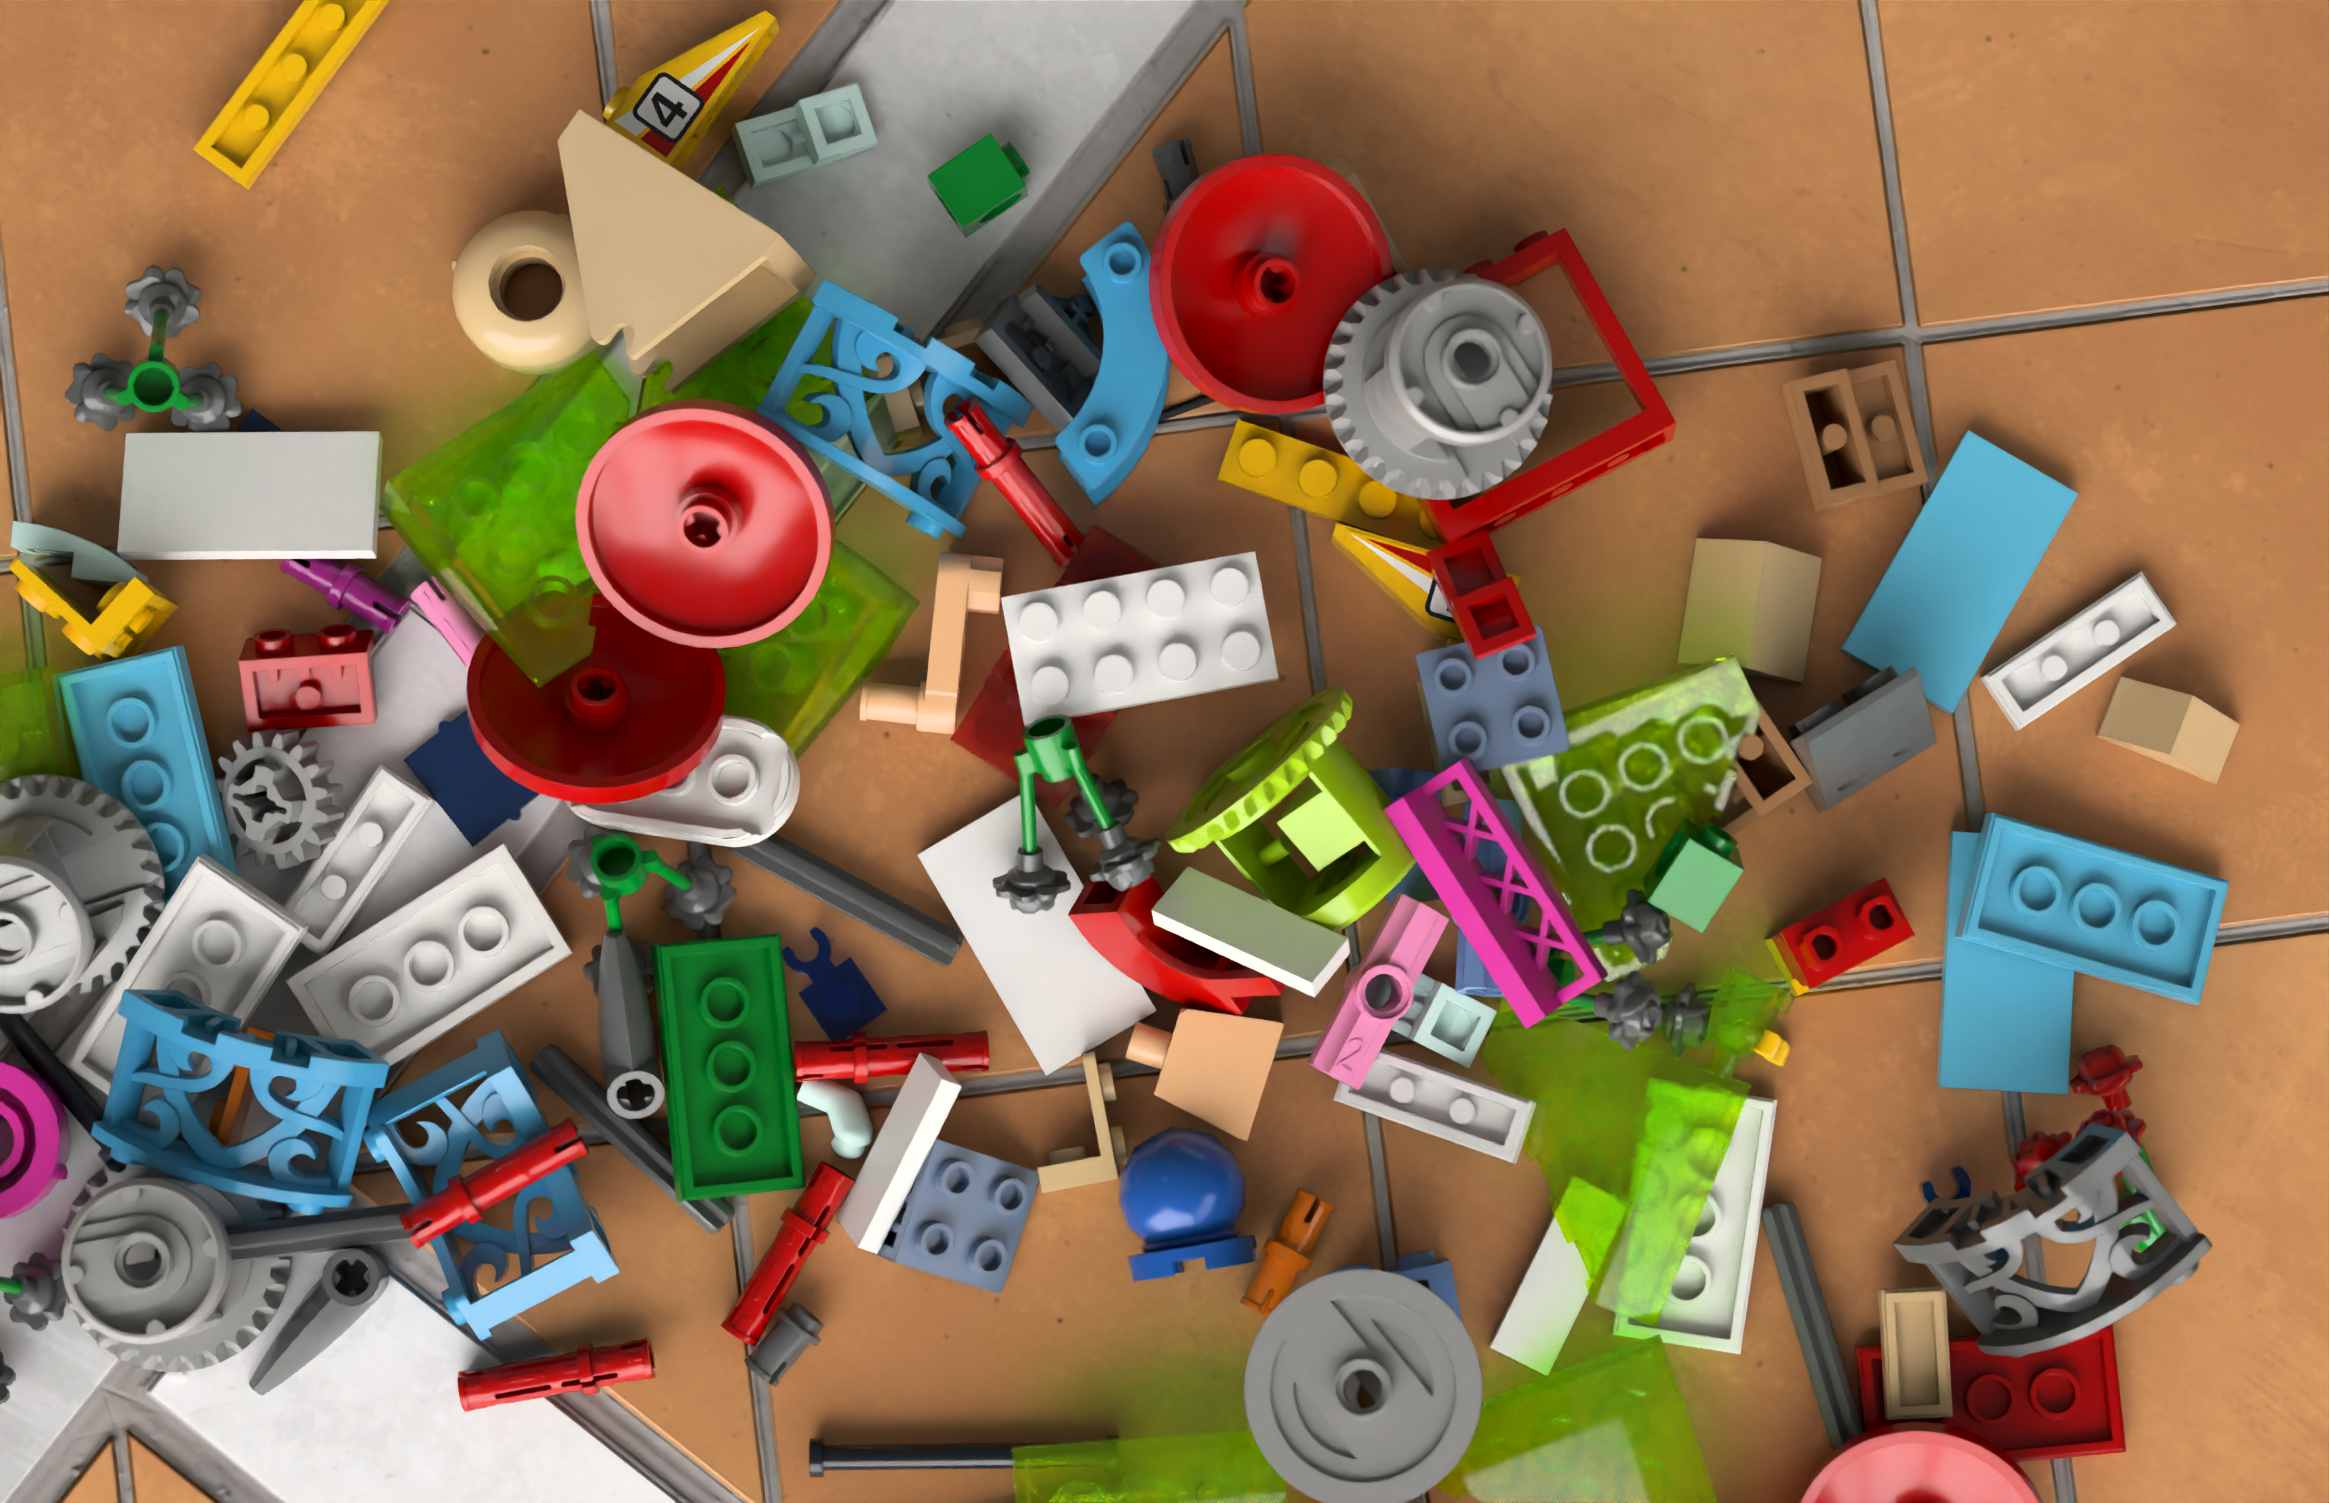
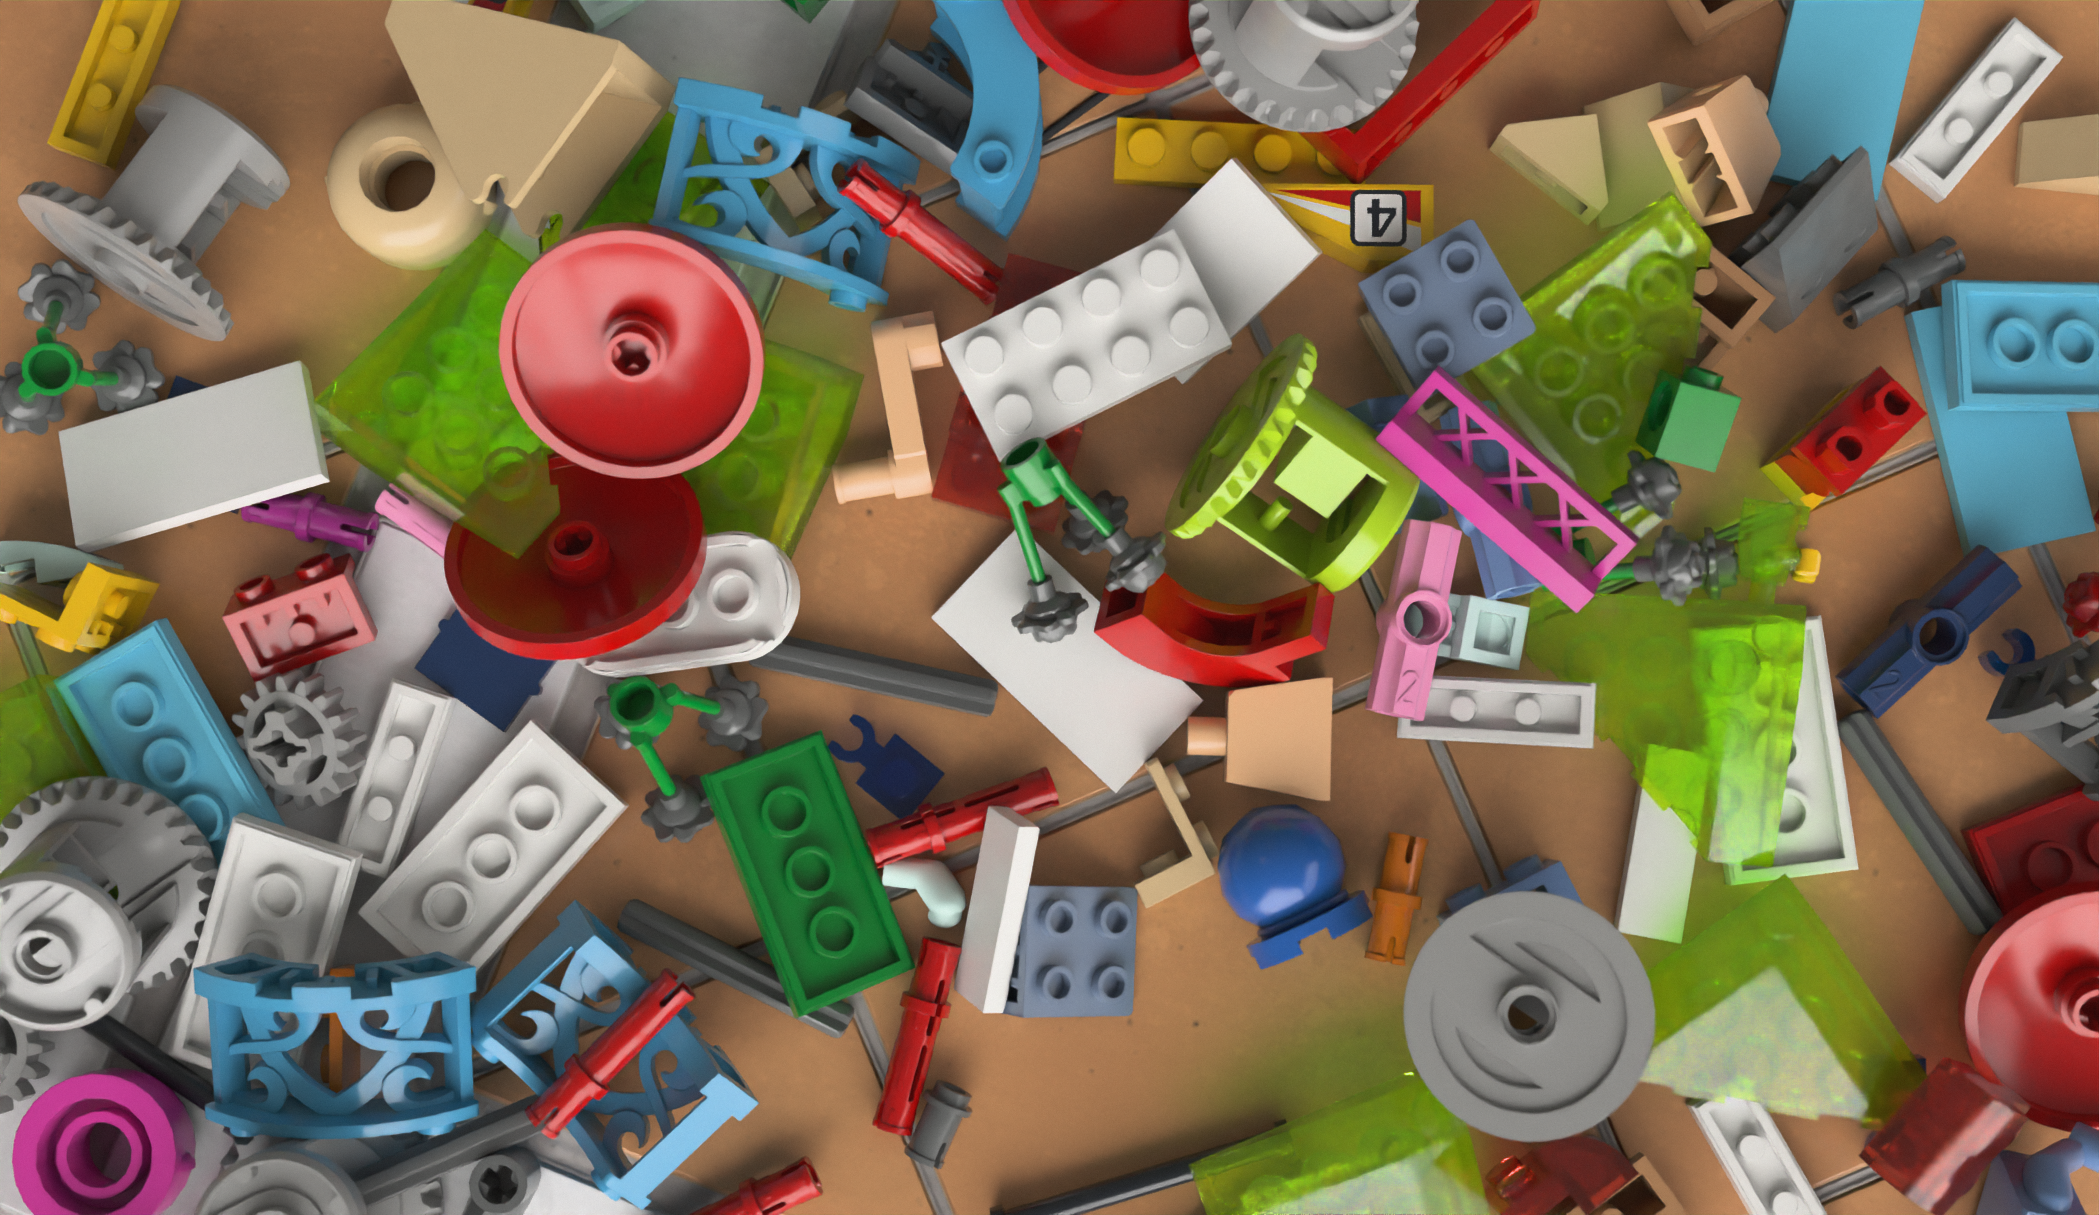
camera: 10 degrees left, 0 degrees up
dark grey piece [598,929,665,1119] -> none
white tile [1151,866,1351,997] -> none
red slope [1426,529,1537,661] -> none
tan tile [1878,1286,1953,1420] -> none
none -> light grey piece [18,84,290,341]
none -> white tile [1149,158,1323,384]
none -> tan slope [1489,114,1609,226]
none -> light nougat torso [1647,75,1781,229]
none -> dark grey pin [1833,236,1966,330]
none -> dark blue piece [1835,544,2022,719]

